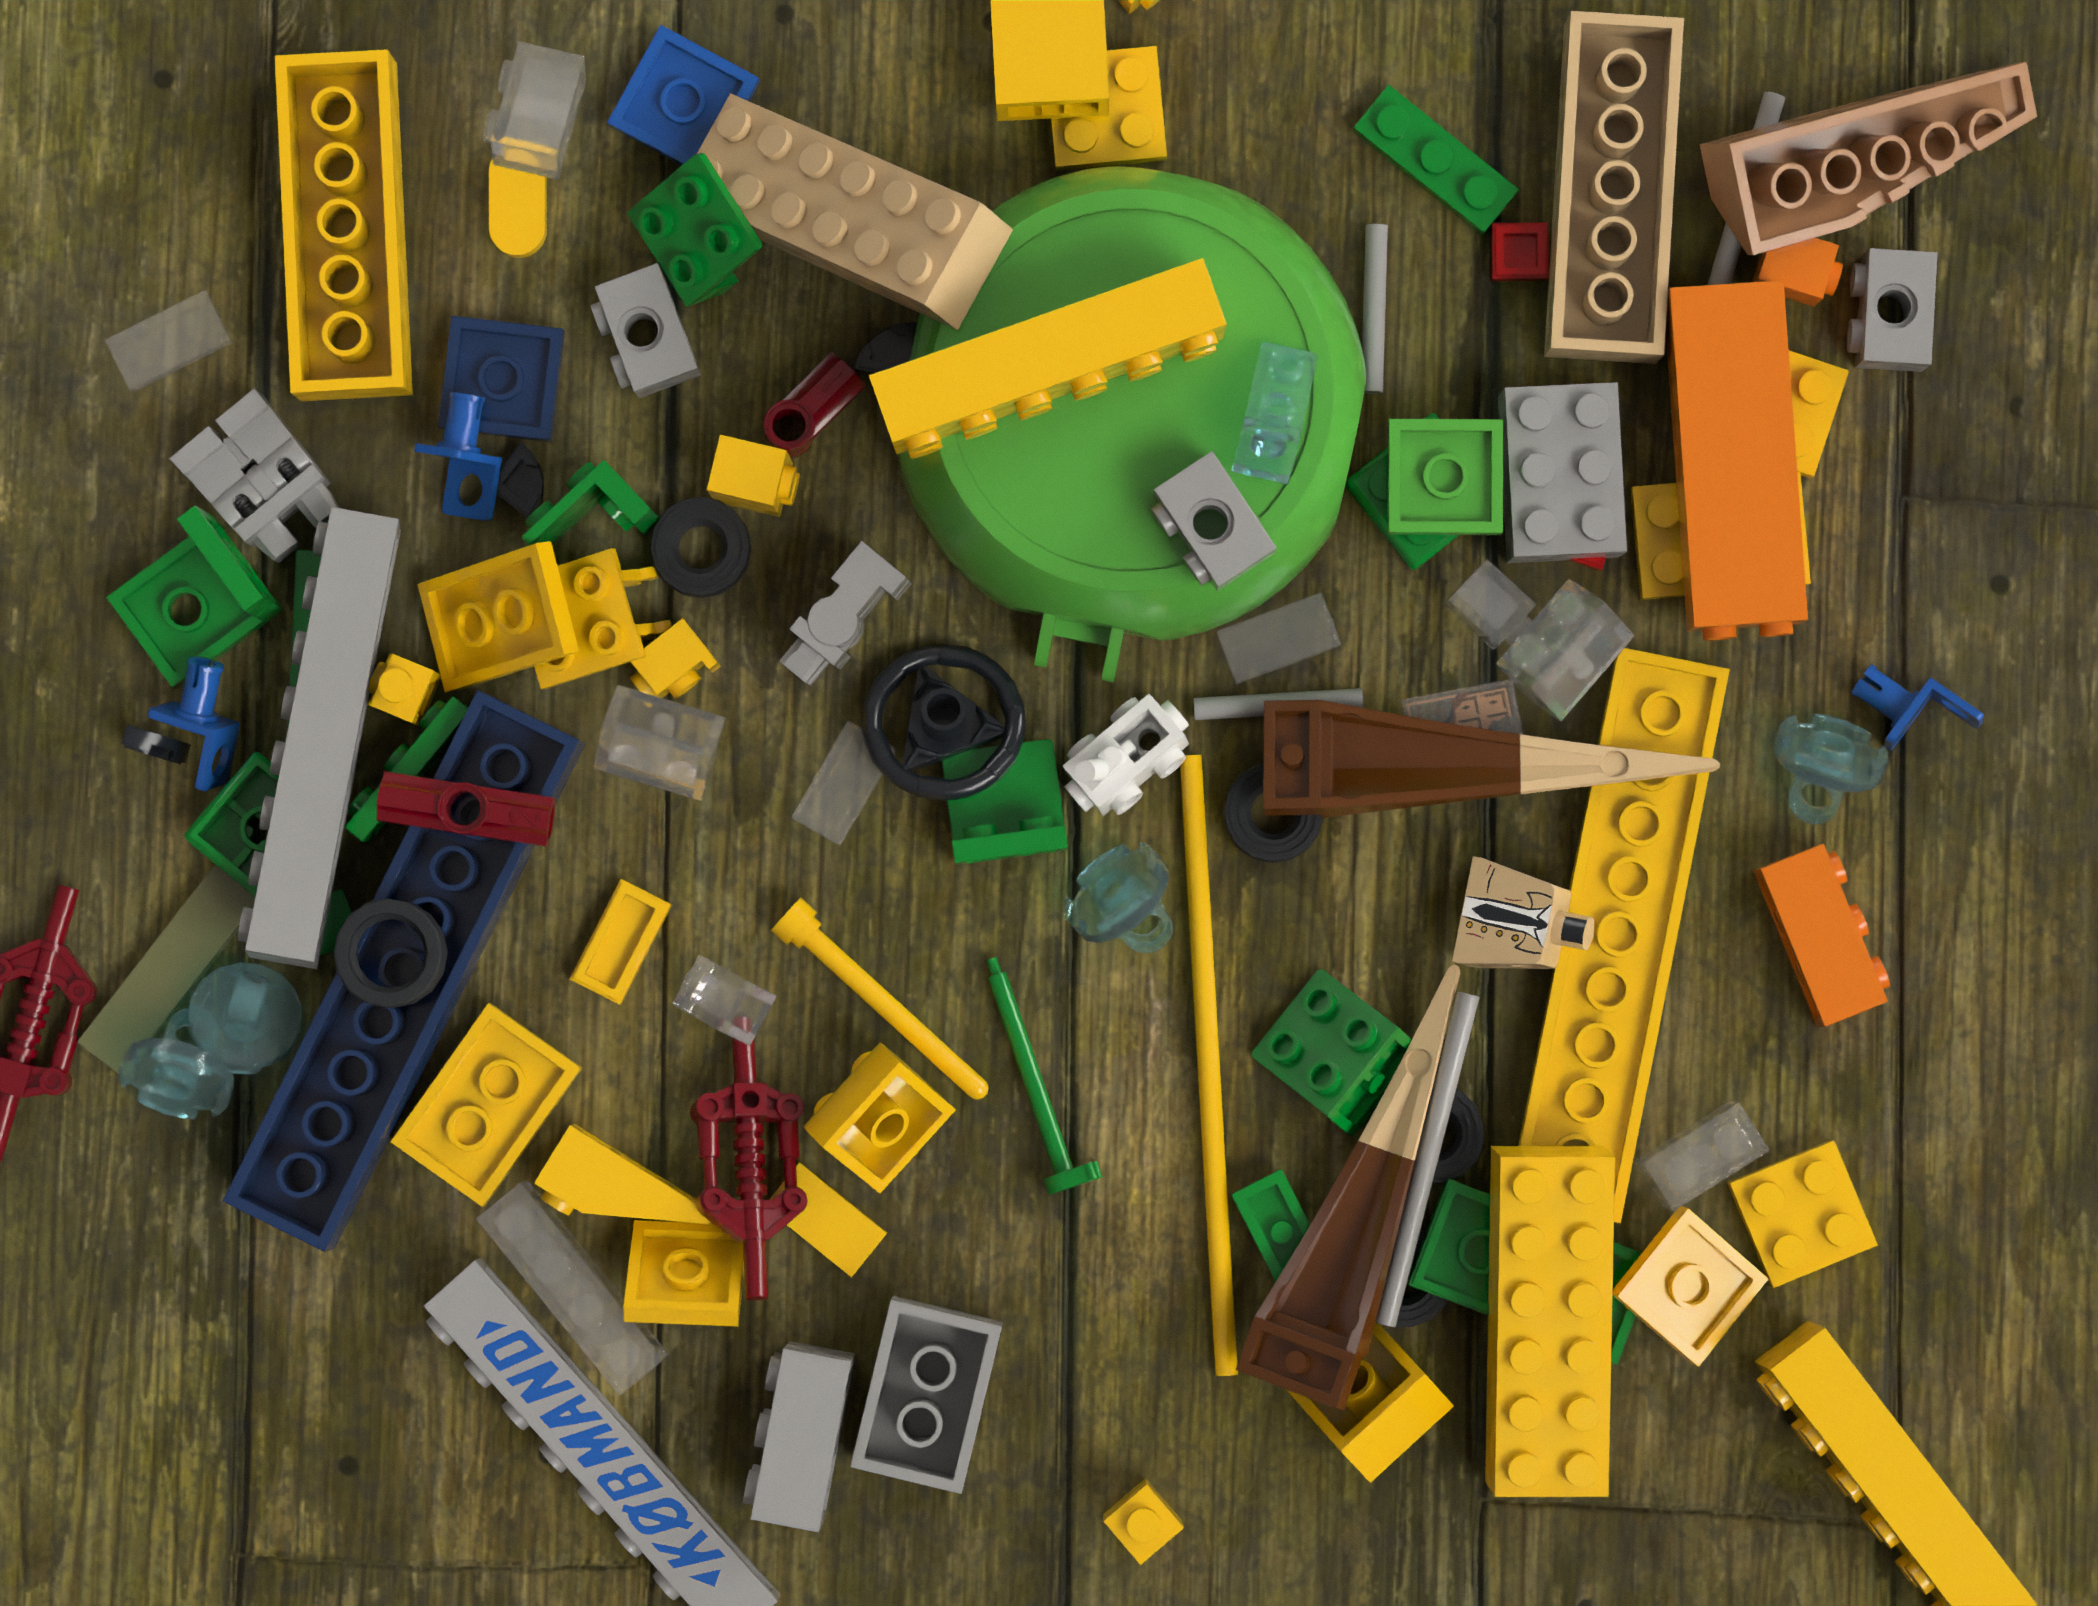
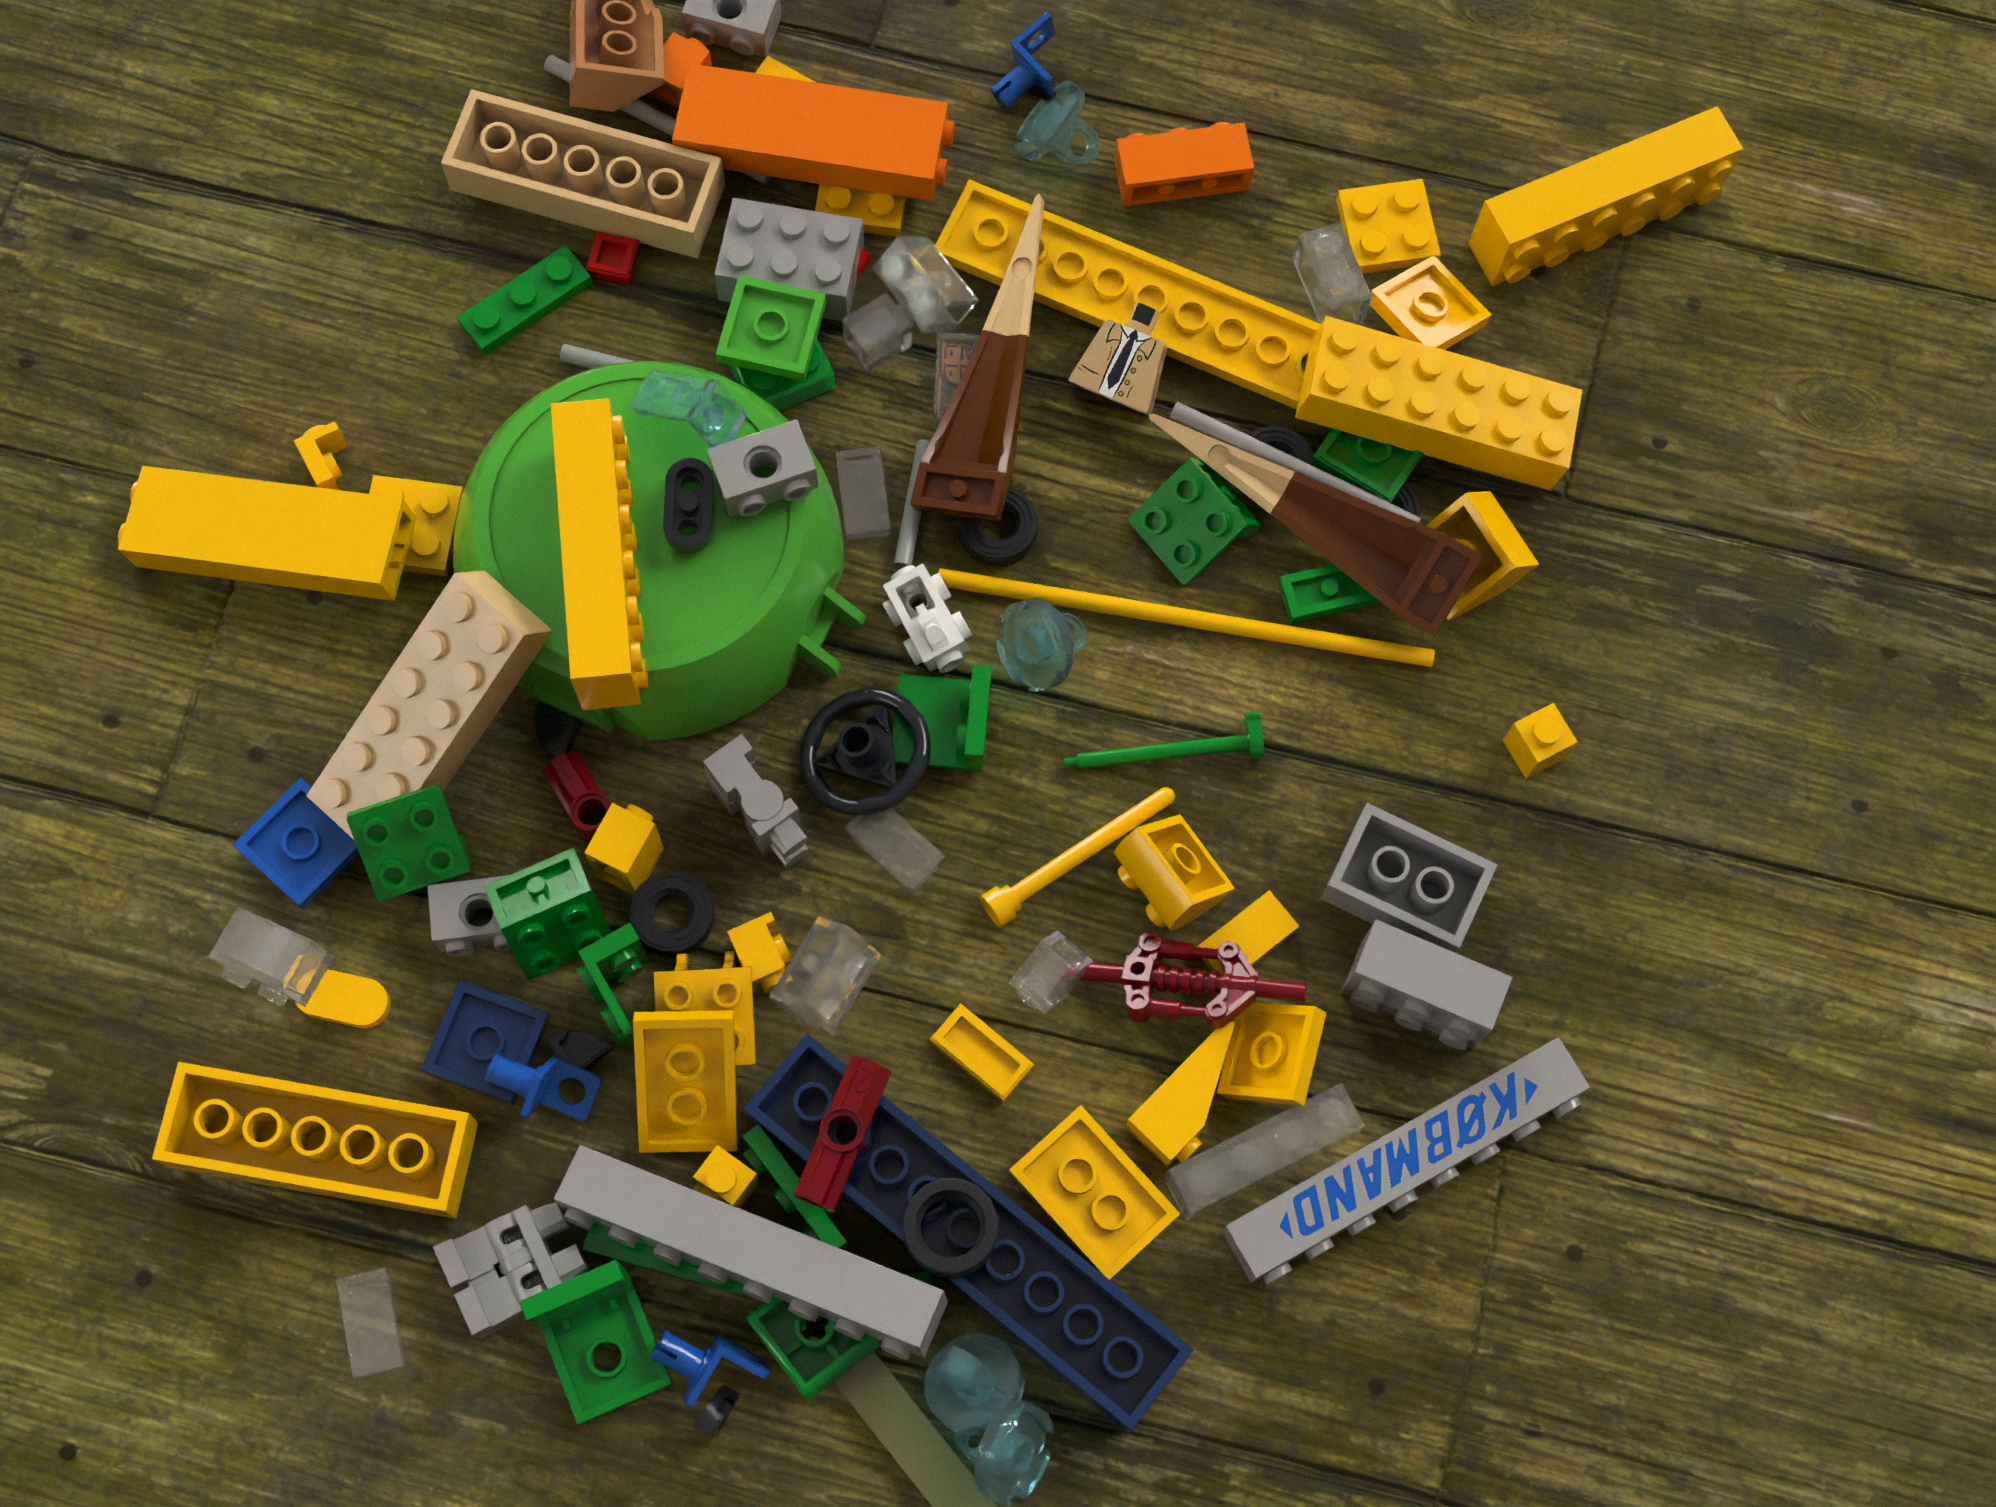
camera: 85 degrees left, 15 degrees down
none -> green bracket [484,848,612,979]
none -> black plate [663,458,715,554]

